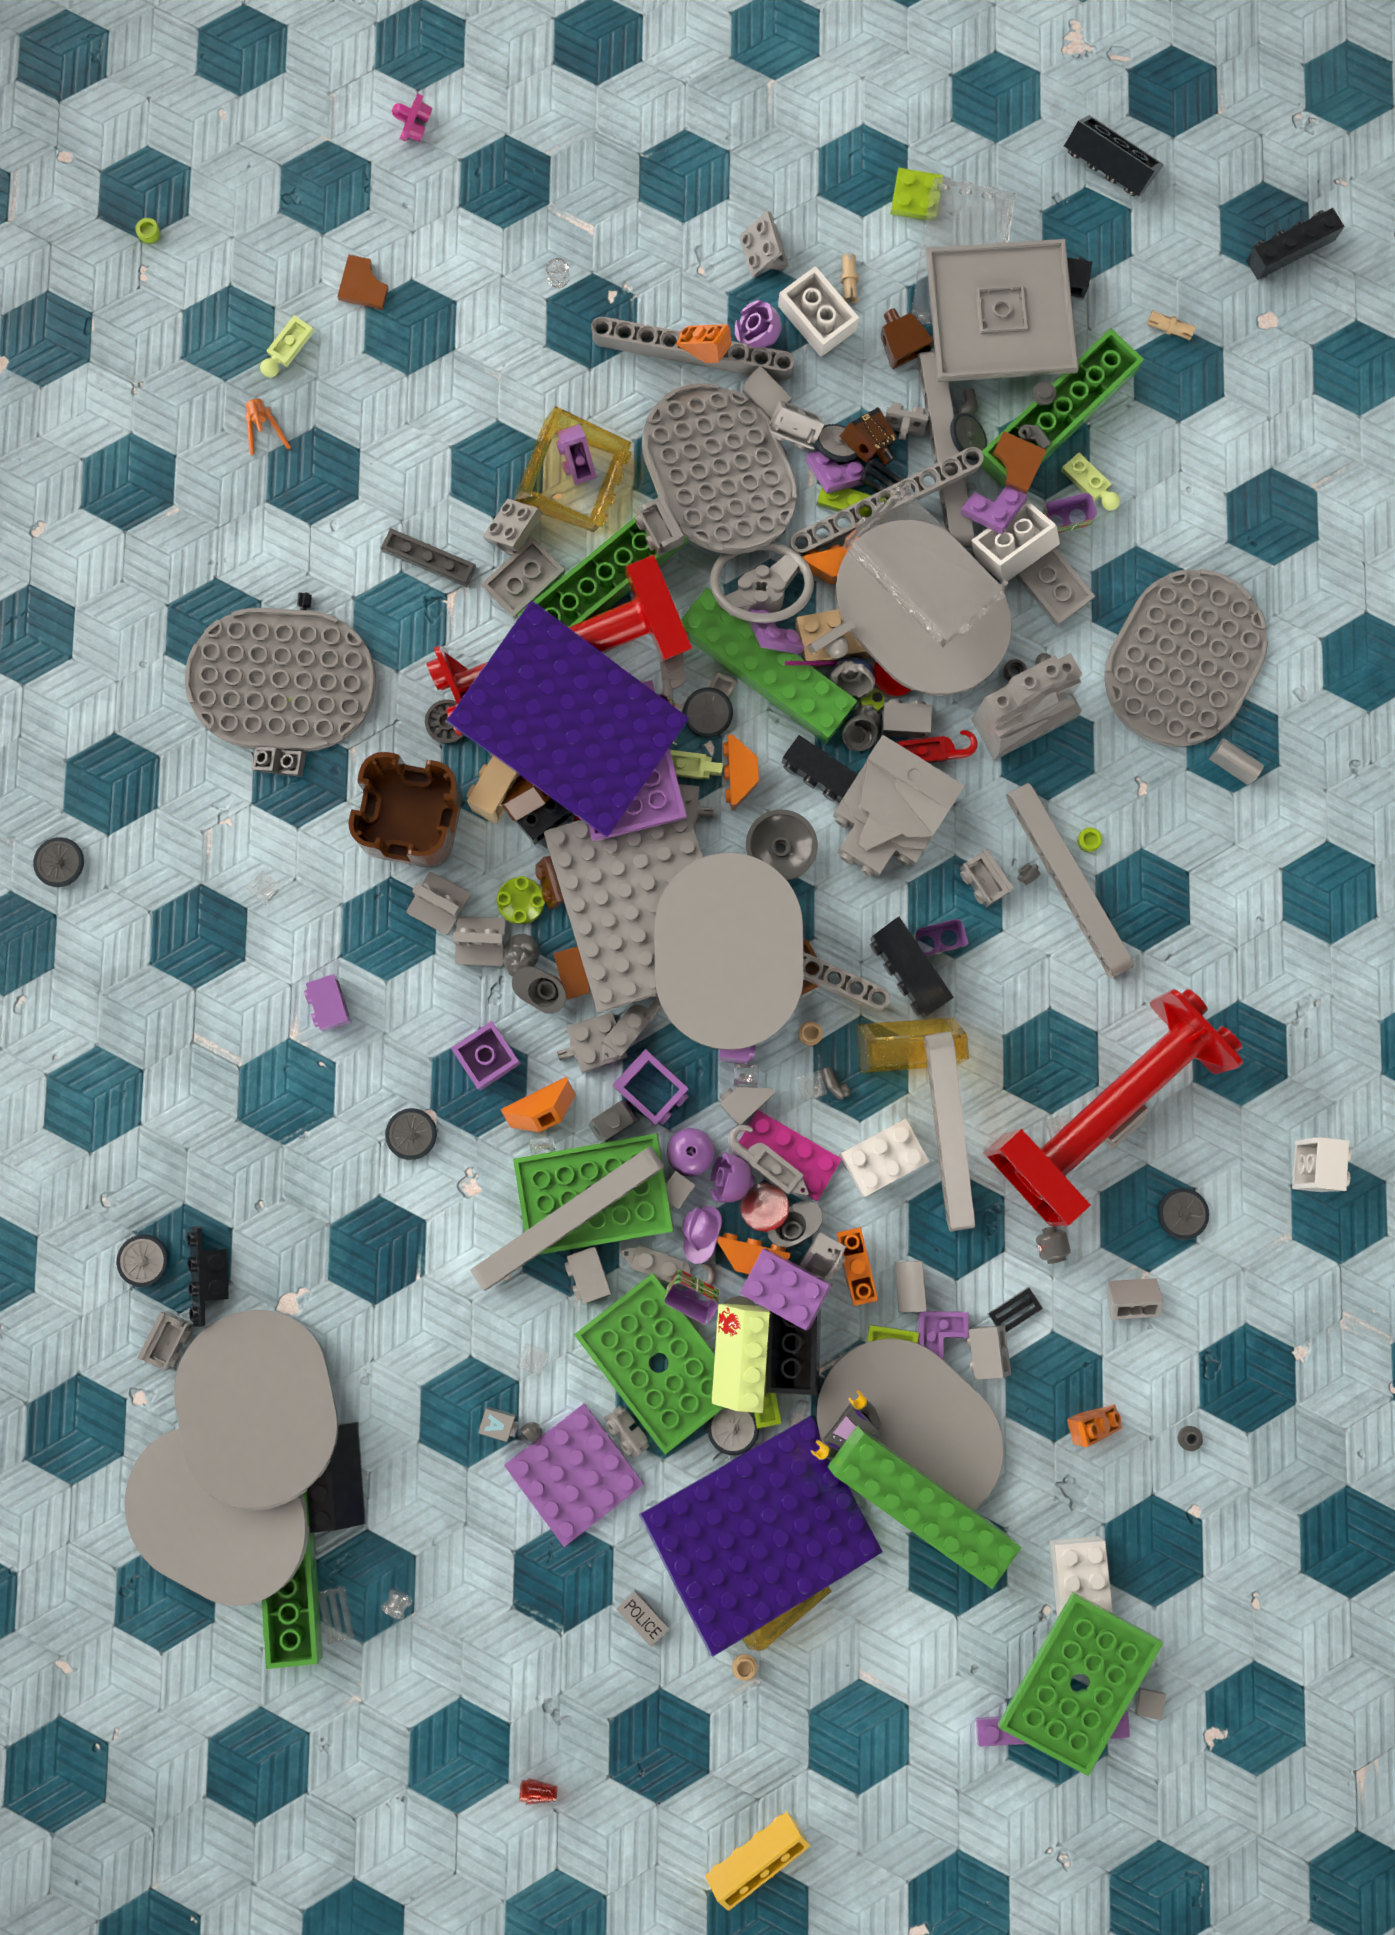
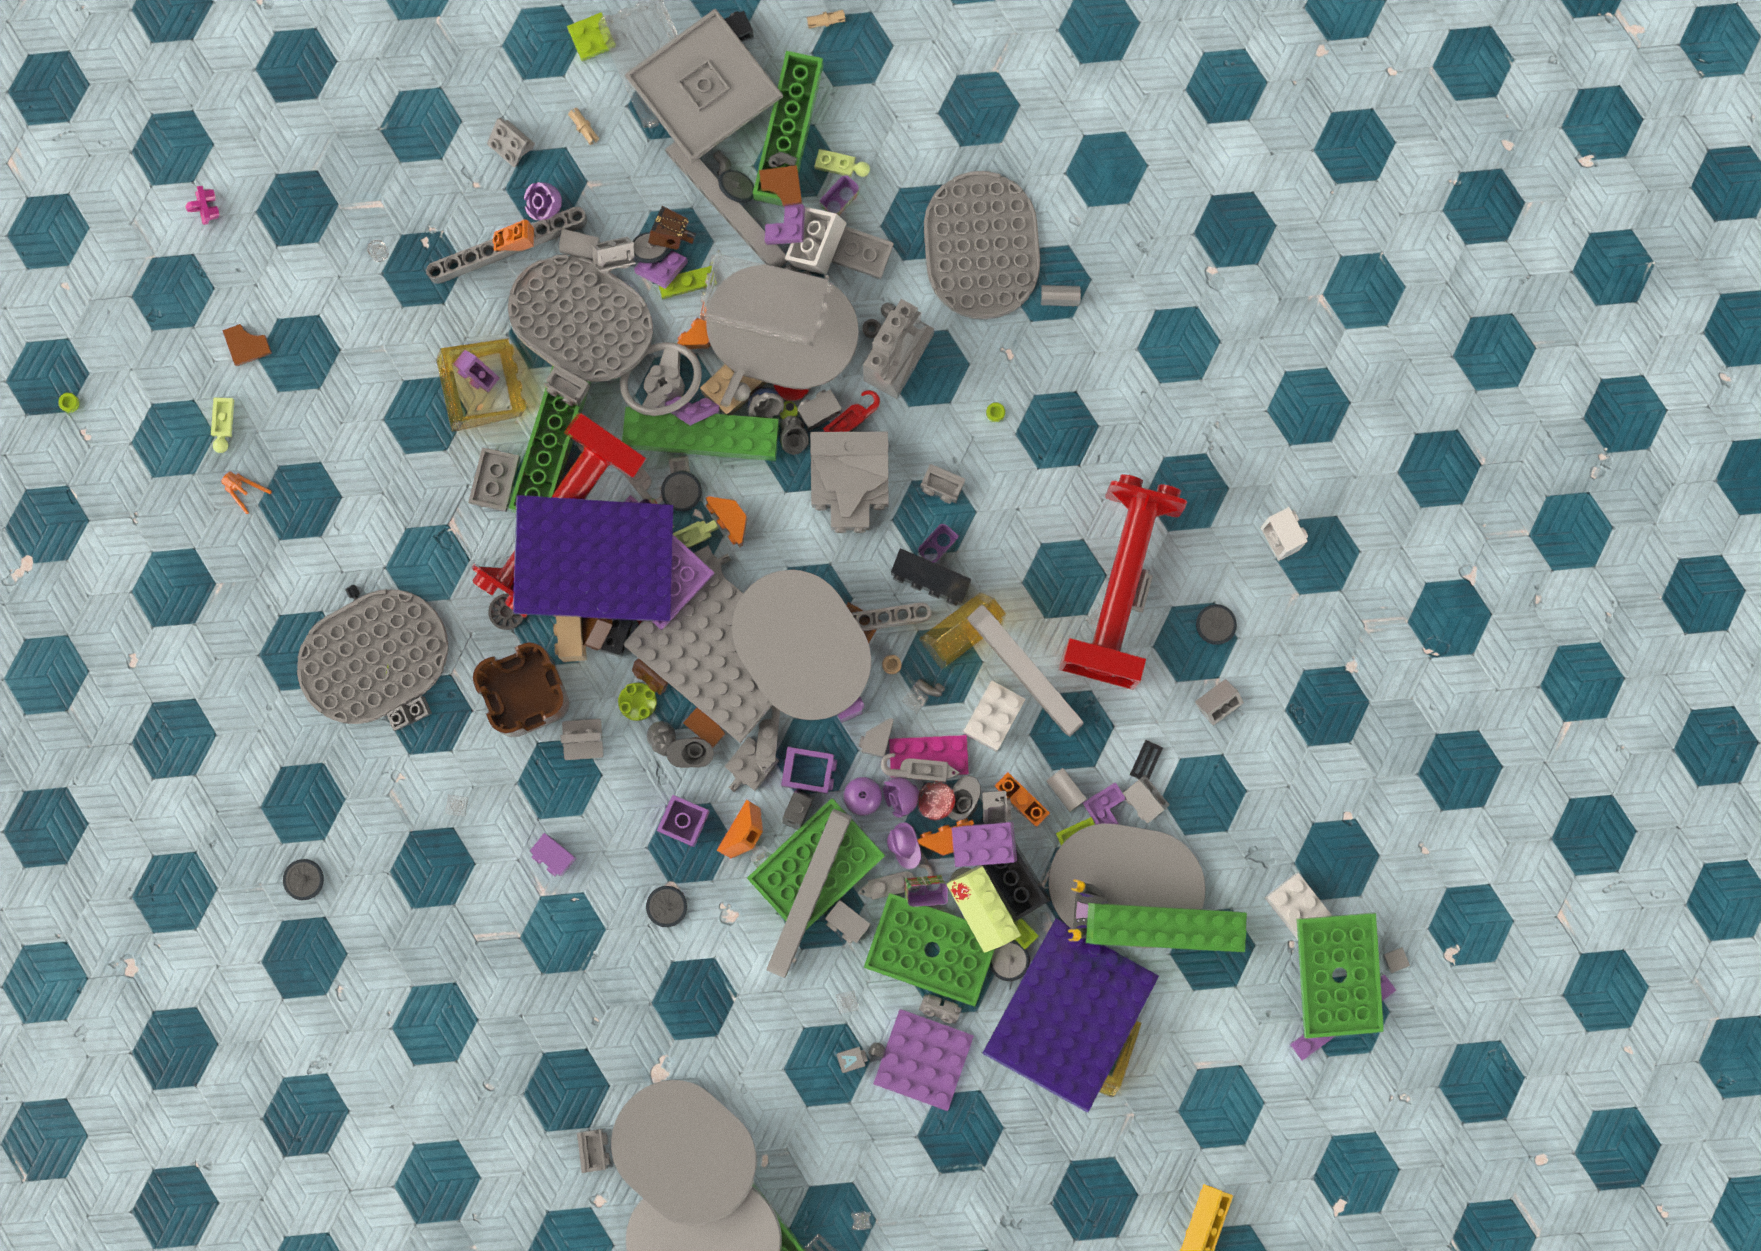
camera: 25 degrees left, 0 degrees up
light grey wheel [116,1234,169,1287] -> none
black bracket [186,1226,229,1327] -> none
black slope [307,1422,366,1533] -> none
dark grey tile [380,528,476,587] -> none
light grey bracket [453,916,506,966] -> none
light grey plate [483,499,543,555] -> none
light grey tile [616,1590,669,1647] -> none
light grey brick [666,1171,696,1210] -> none
tan plate [732,1654,757,1681] -> none
clear plate [733,1064,759,1088] -> none
dark grey dish [745,809,818,881] -> none
white brick [778,266,859,357] -> none
black brick [781,735,857,803] -> none
magenta axle [785,661,838,665] -> none
light grey beam [791,447,983,557] -> none
black tile [859,459,908,503] -> none
reddish brown torso [881,308,934,370] -> none
light grey hips [885,402,929,440] -> none
light grey beam [1006,783,1134,979] -> none
dark grey plate [1017,863,1040,885] -> none
dark grey plate [1032,381,1056,405] -> none
dark grey head [1036,1226,1071,1264] -> none
orange slope [1067,1404,1122,1447] -> none
dark grey plate [1177,1426,1203,1451] -> none

